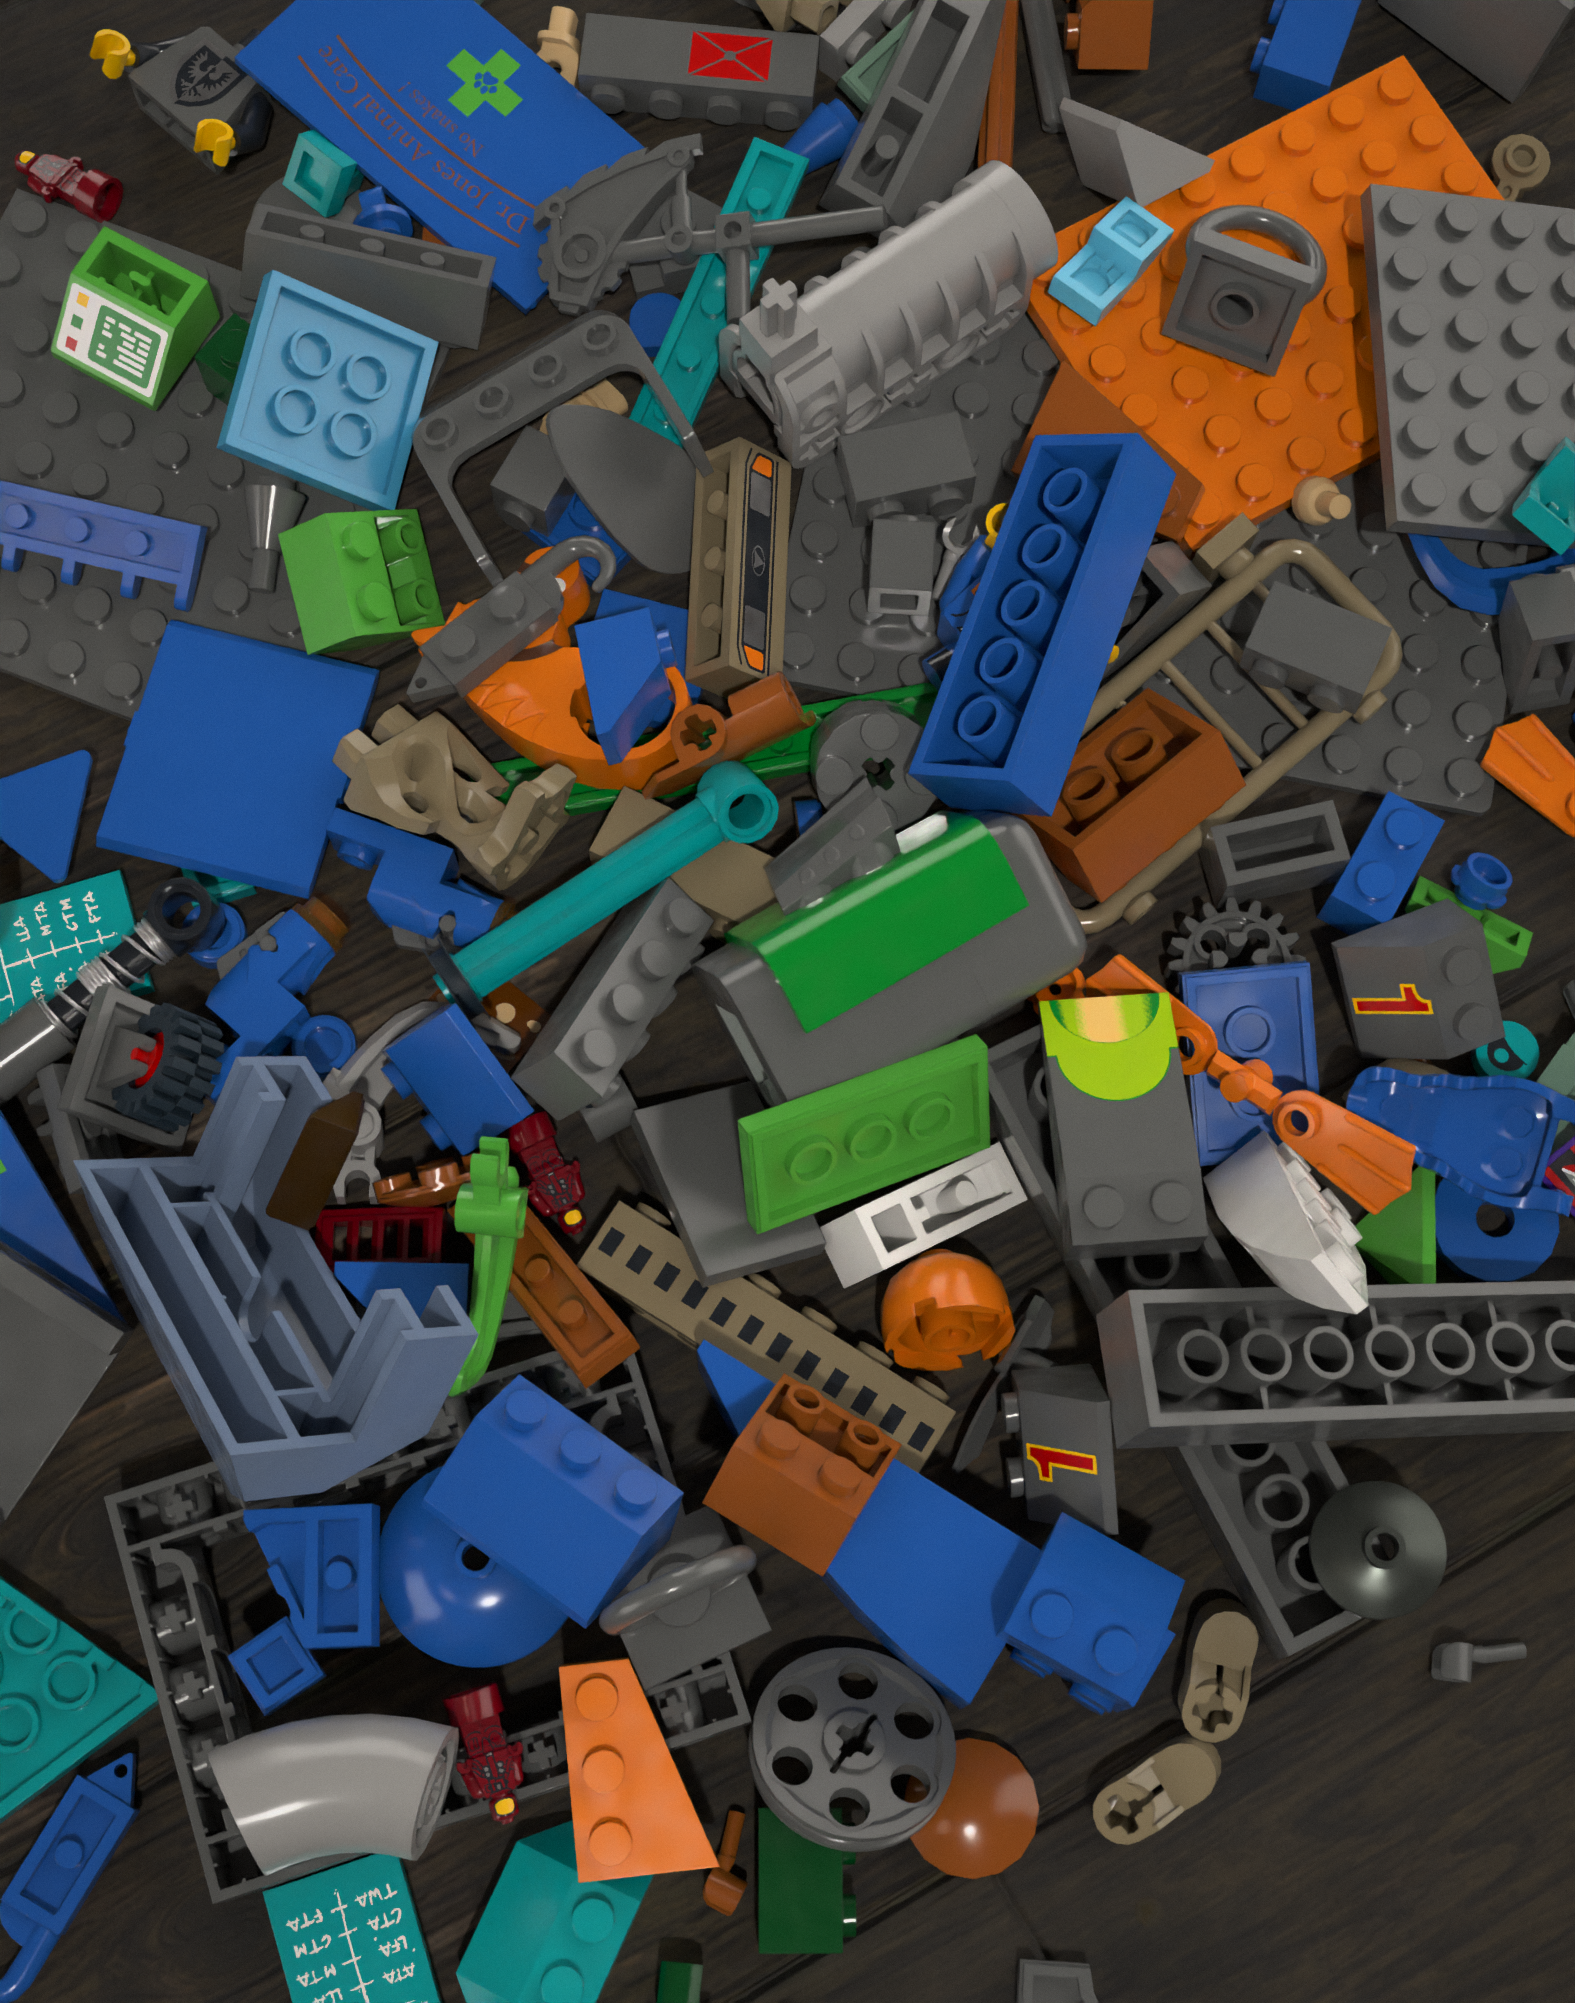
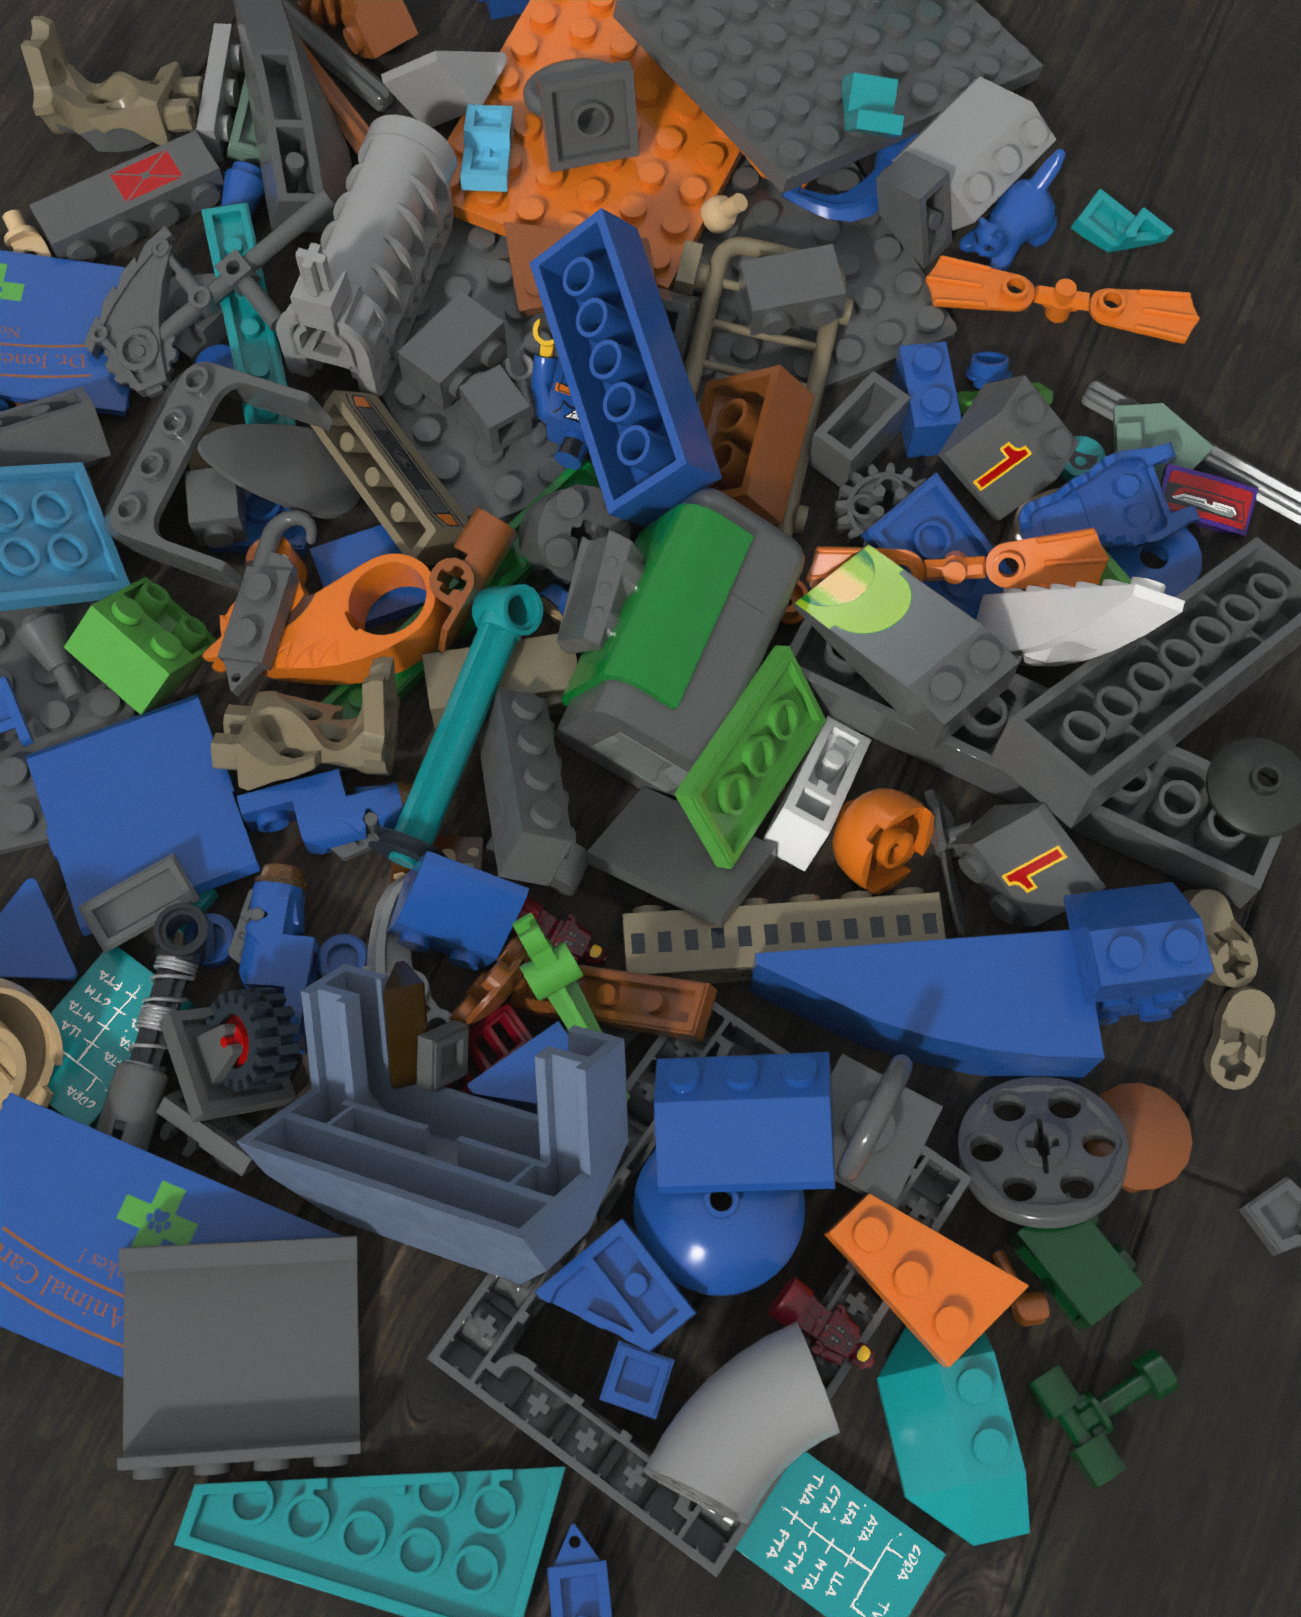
camera: 35 degrees left, 5 degrees down
blue slope [574,607,678,765] -> none
dark orange slope [702,1373,902,1577] -> none
none -> dark grey tile [78,854,202,953]
none -> dark grey tile [417,1020,469,1092]

